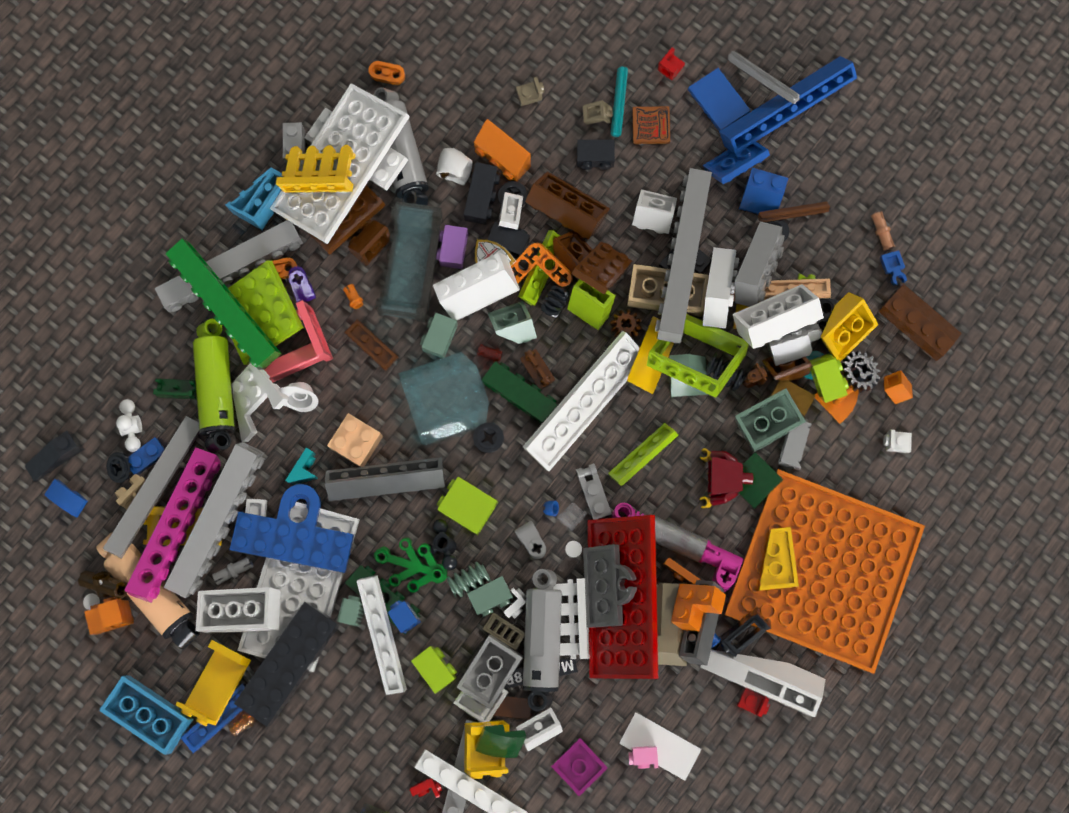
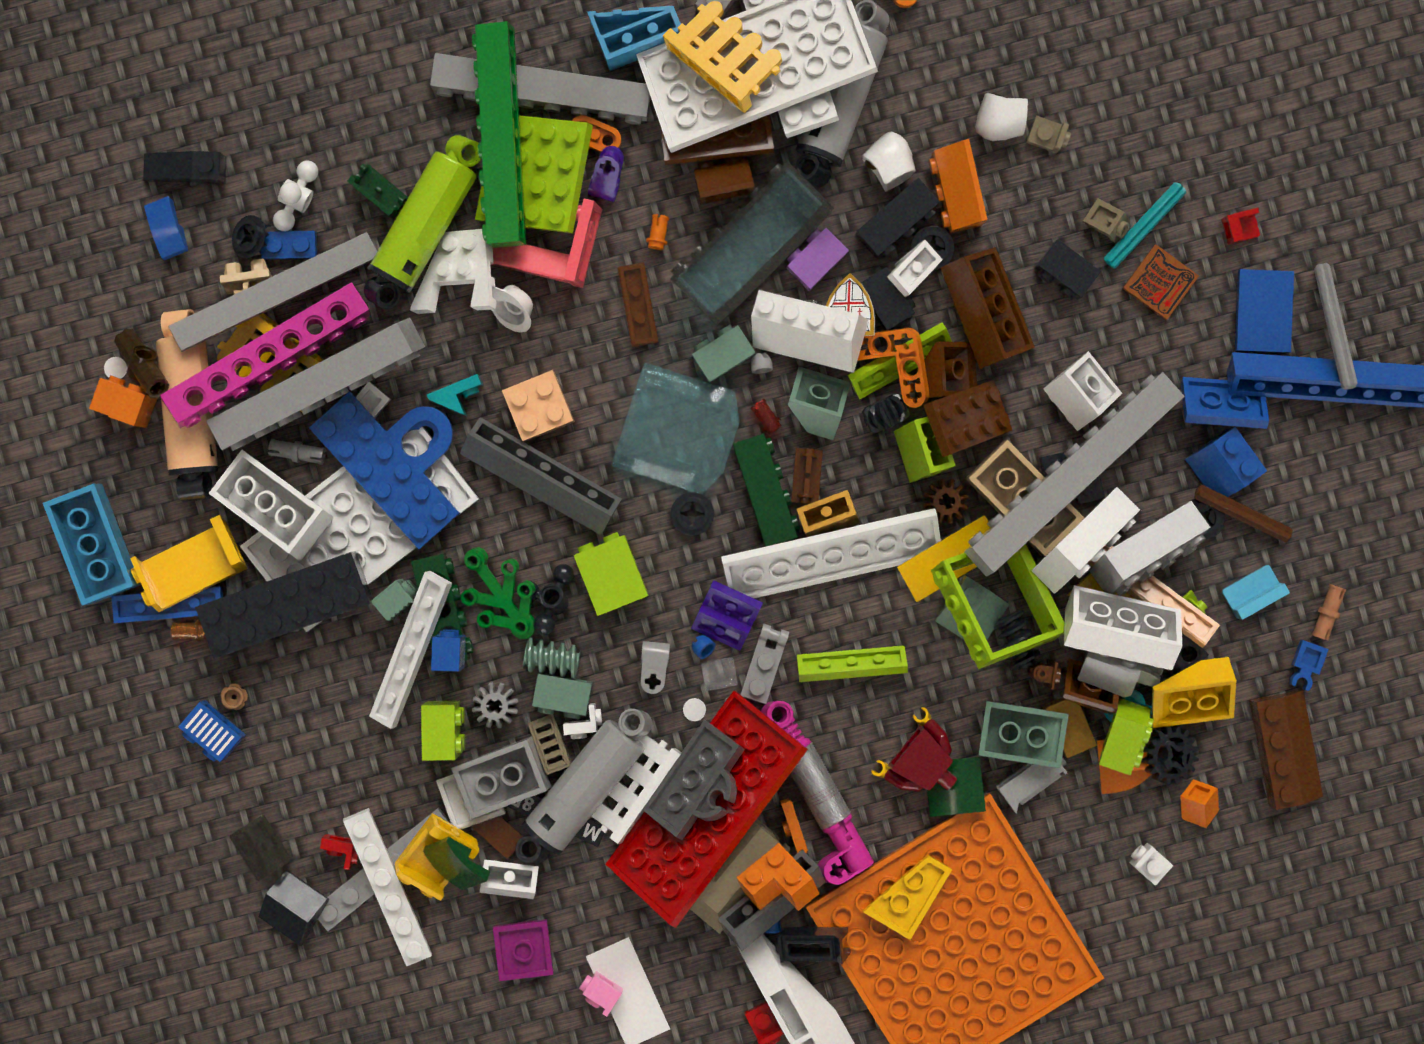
camera: 35 degrees right, 10 degrees up
none -> blue brick [178,700,246,762]
none -> medium nougat plate [221,683,248,710]
none -> light grey gear [472,682,519,728]
none -> dark purple slope [691,580,763,651]
none -> light grey hinge [751,353,773,374]
none -> pearl gold brick [797,490,861,537]
none -> white piece [975,93,1028,141]
none -> medium azure panel [1222,565,1290,620]

